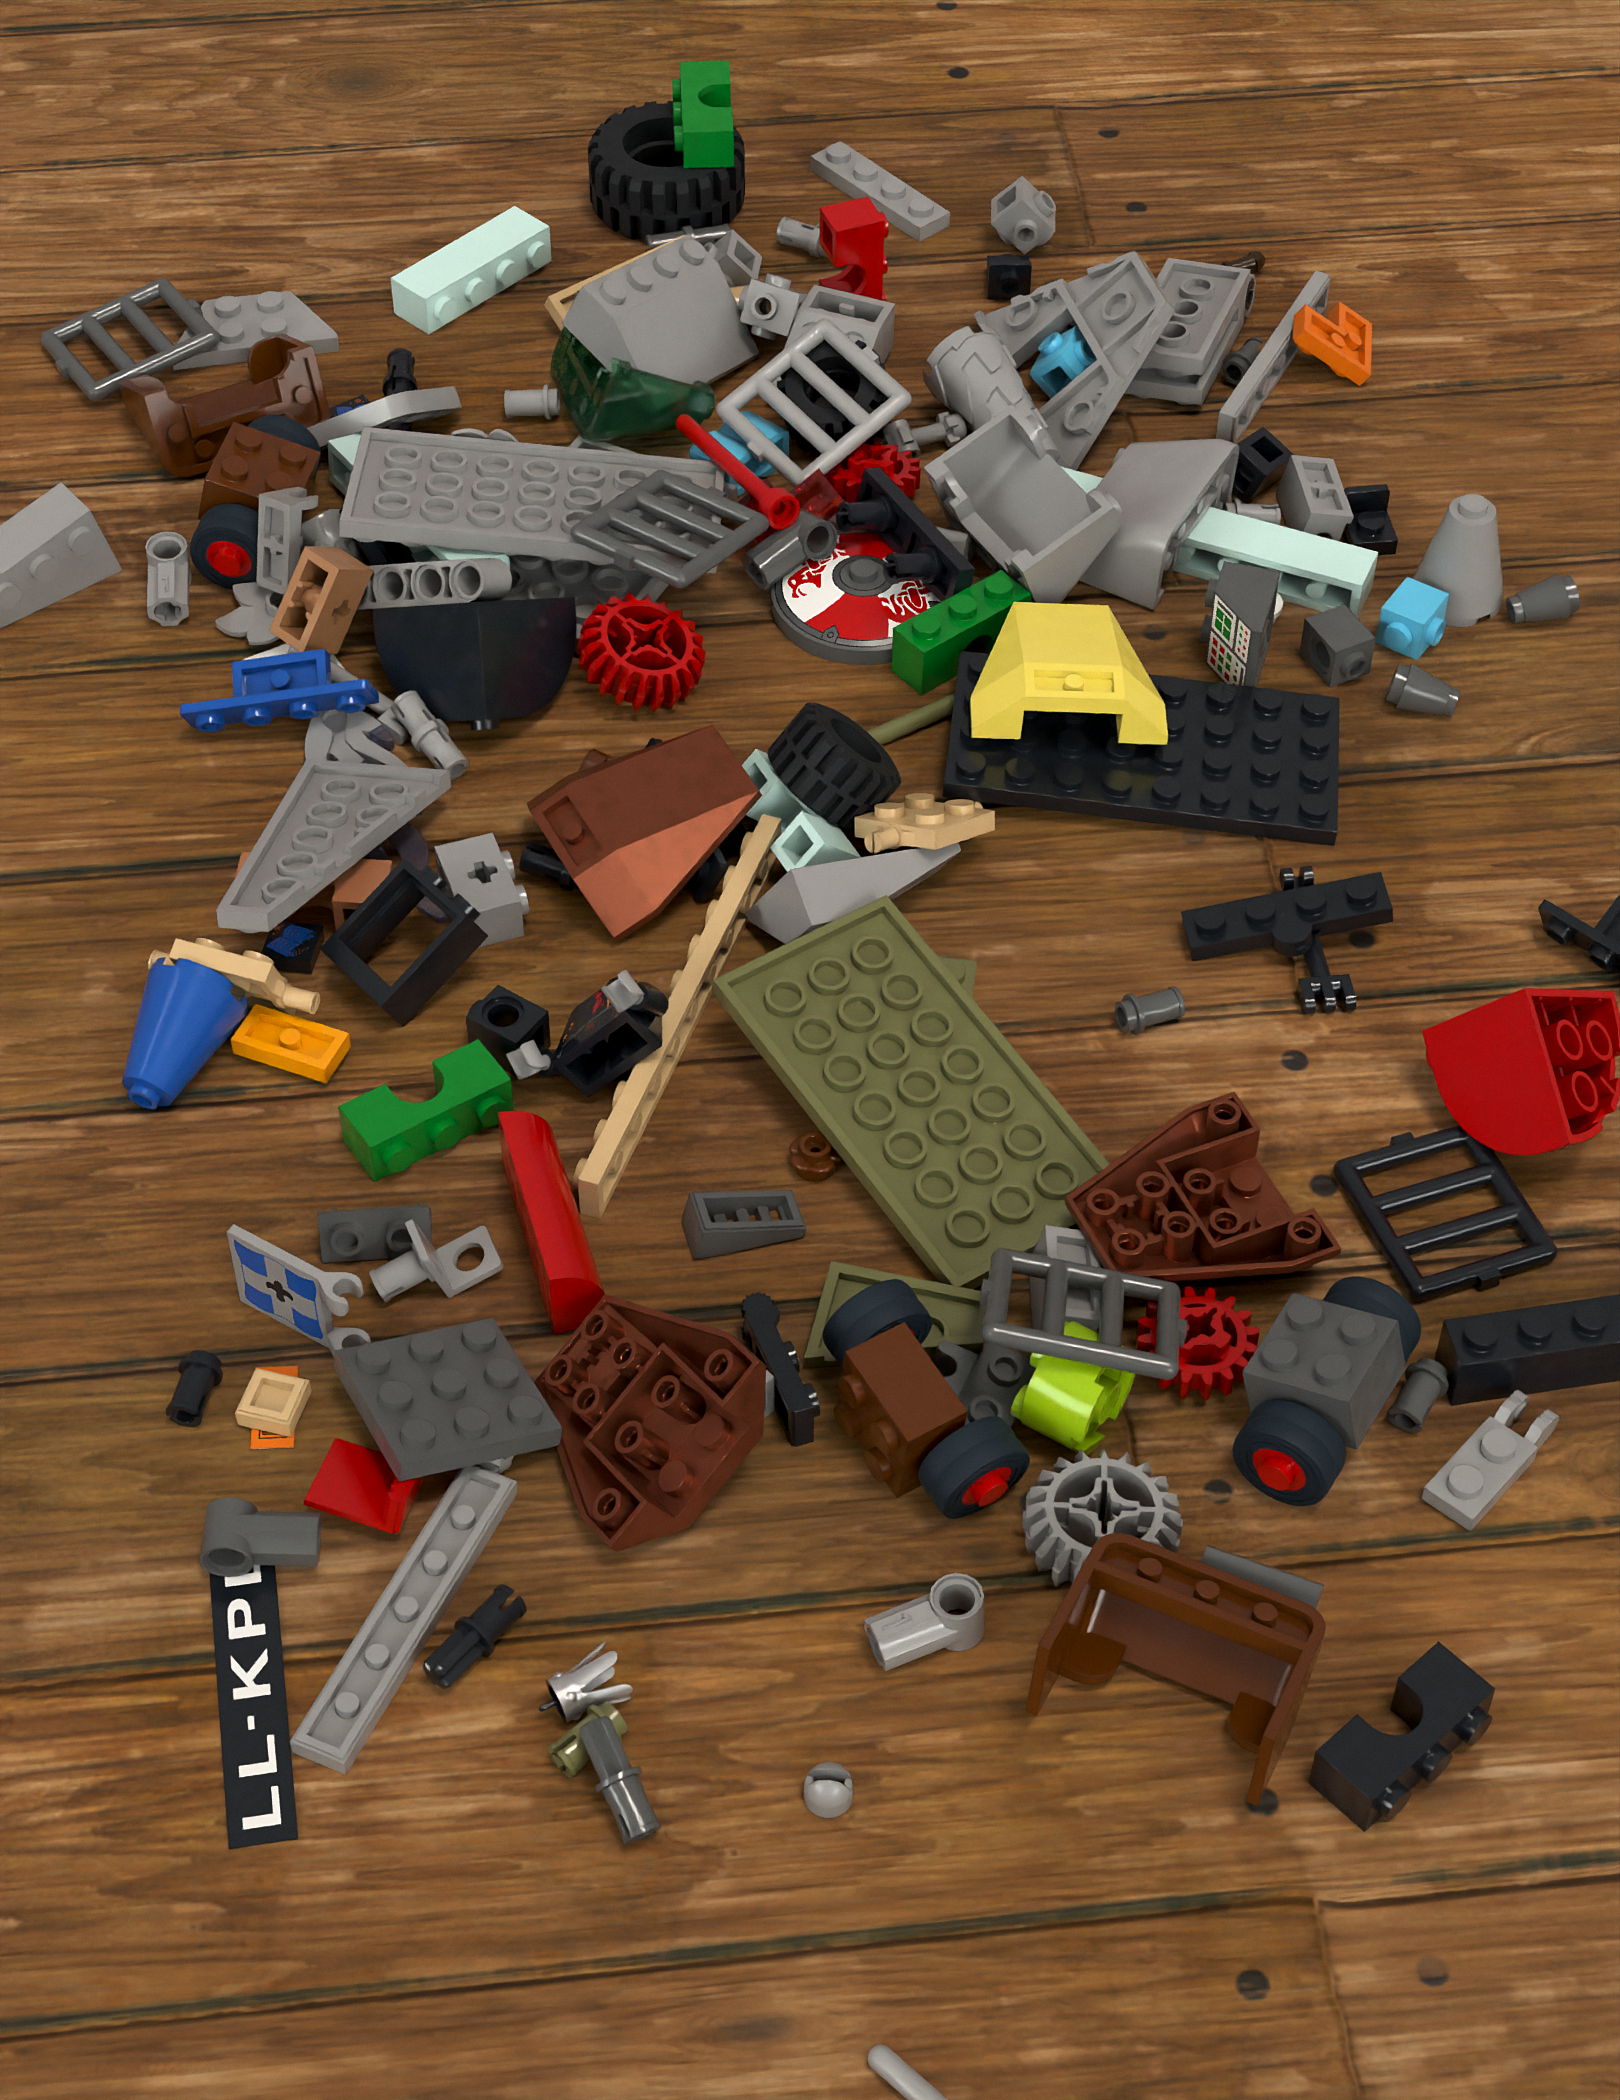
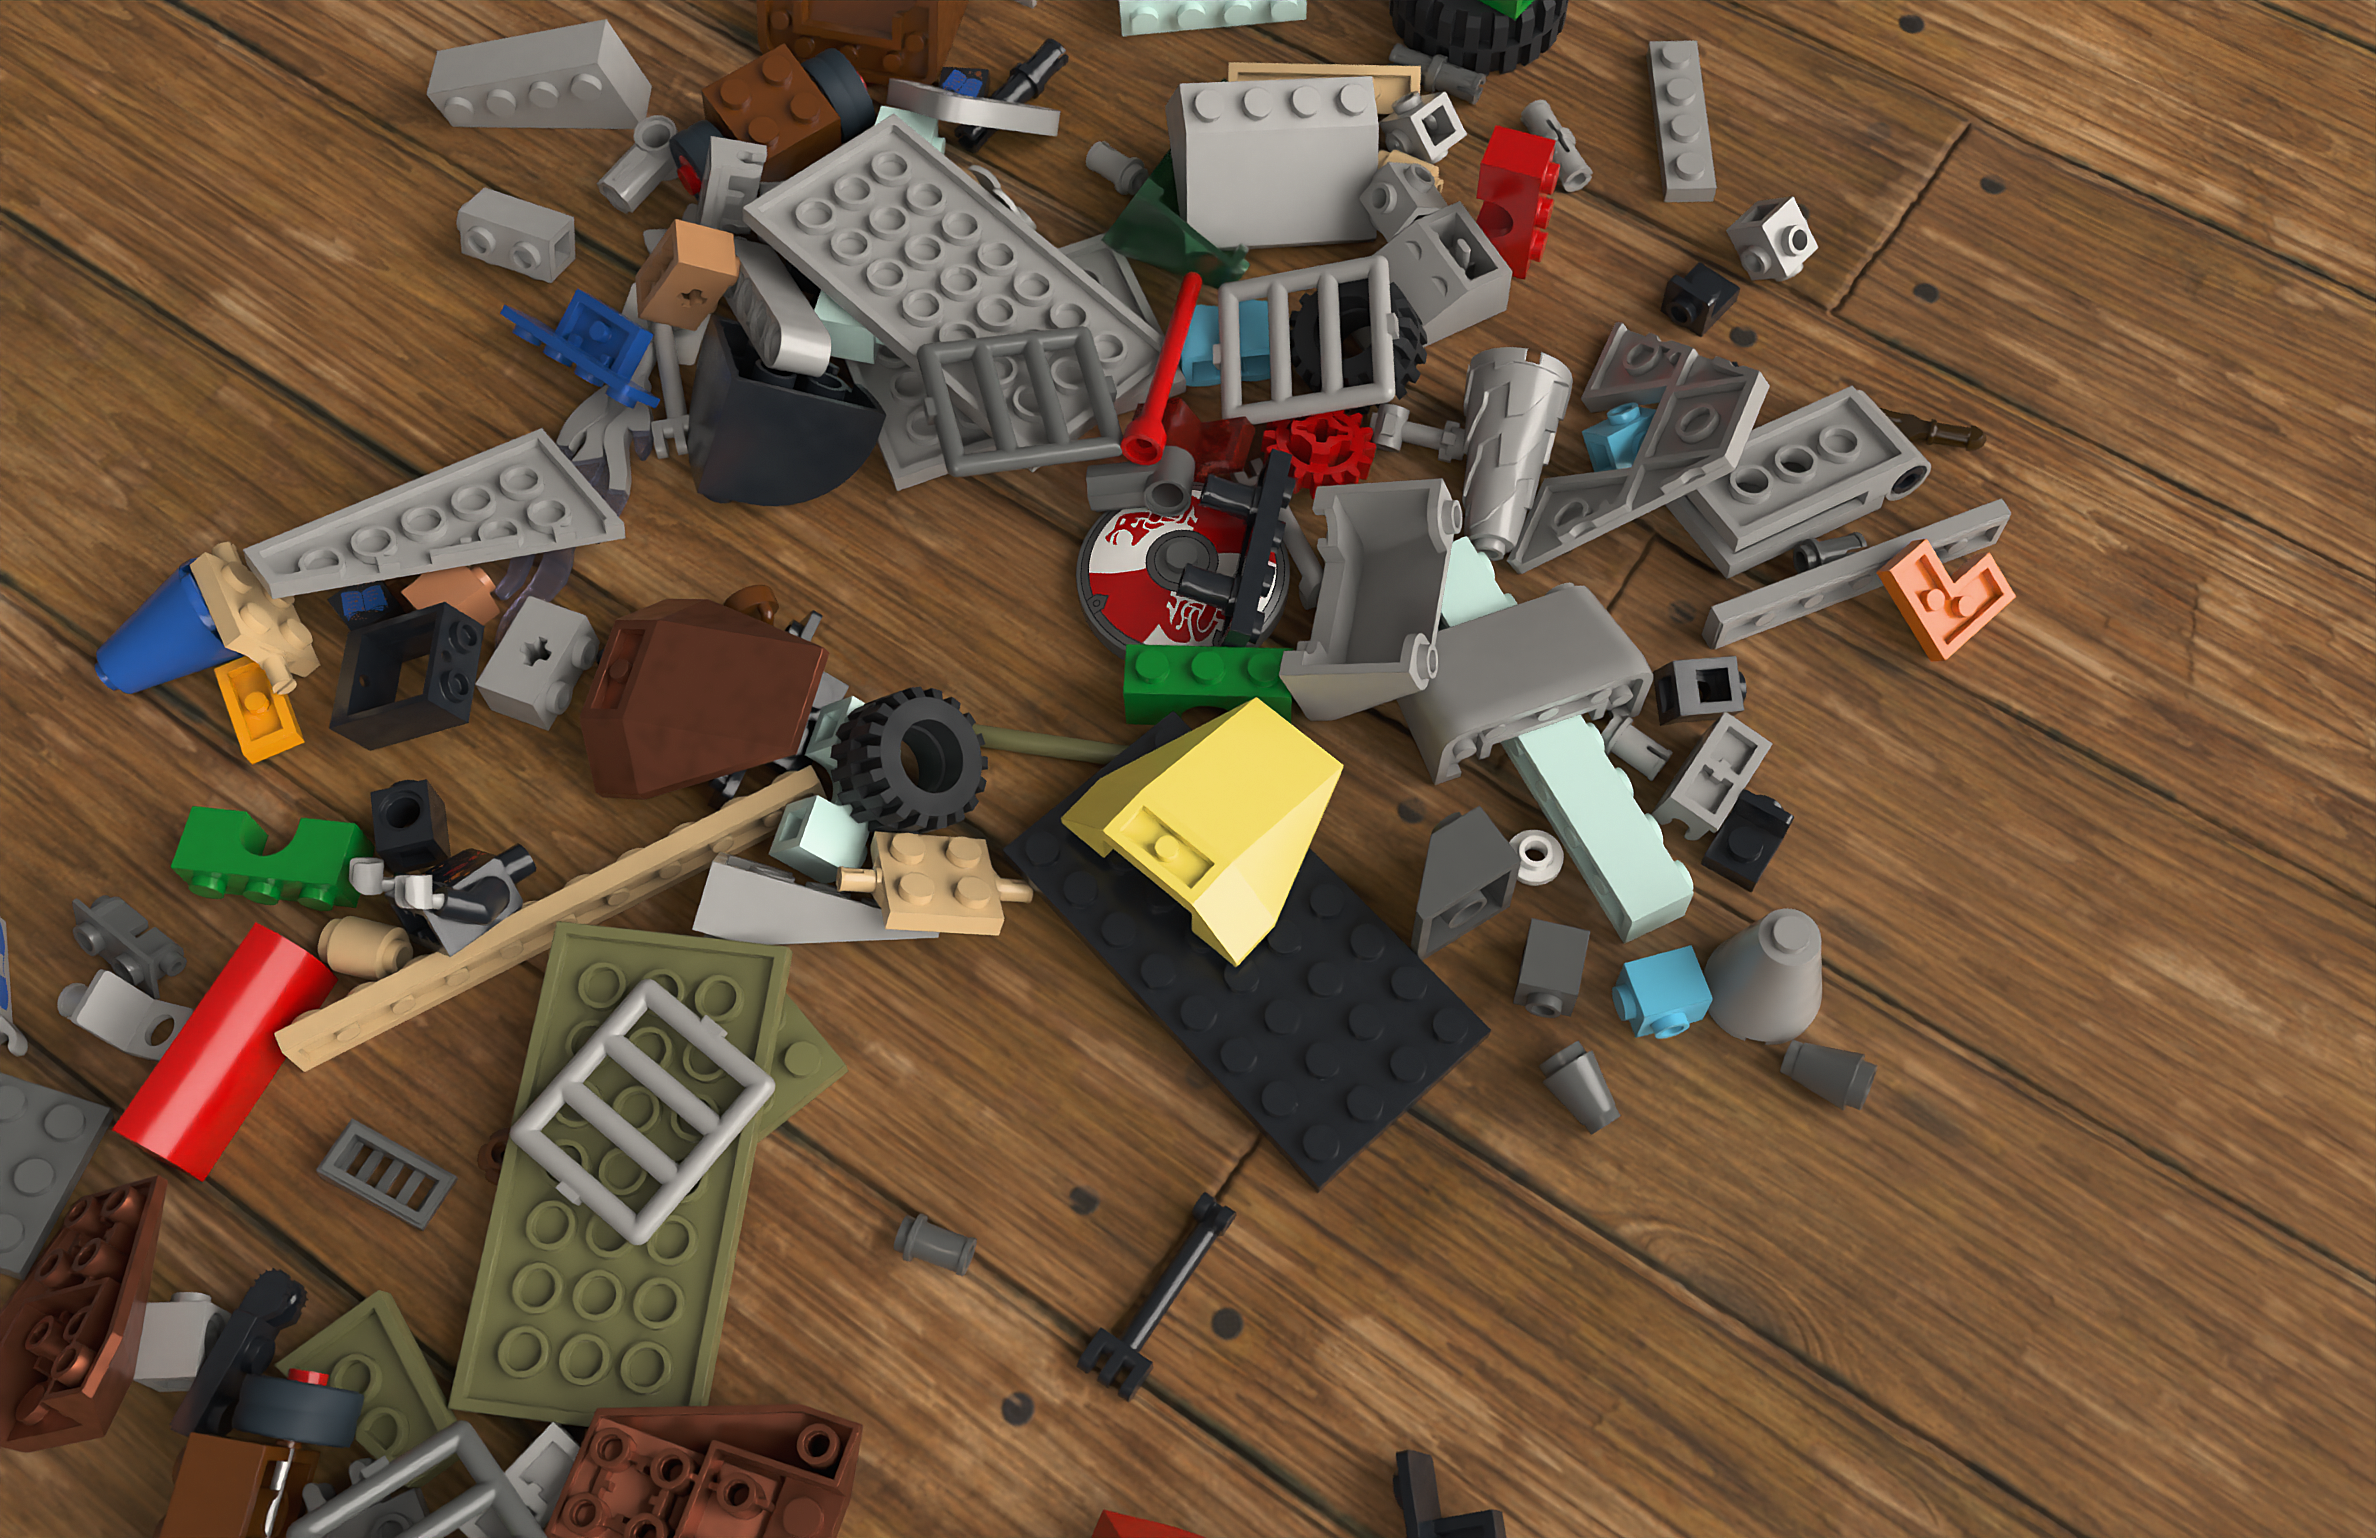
camera: 45 degrees right, 15 degrees up
light grey pin [391,690,469,781] -> none
red gear [577,592,706,713] -> none
black hinge [1181,872,1393,961] -> none
none -> tan brick [318,916,413,982]
none -> light grey brick [456,187,575,283]
none -> light grey bar [510,979,775,1245]

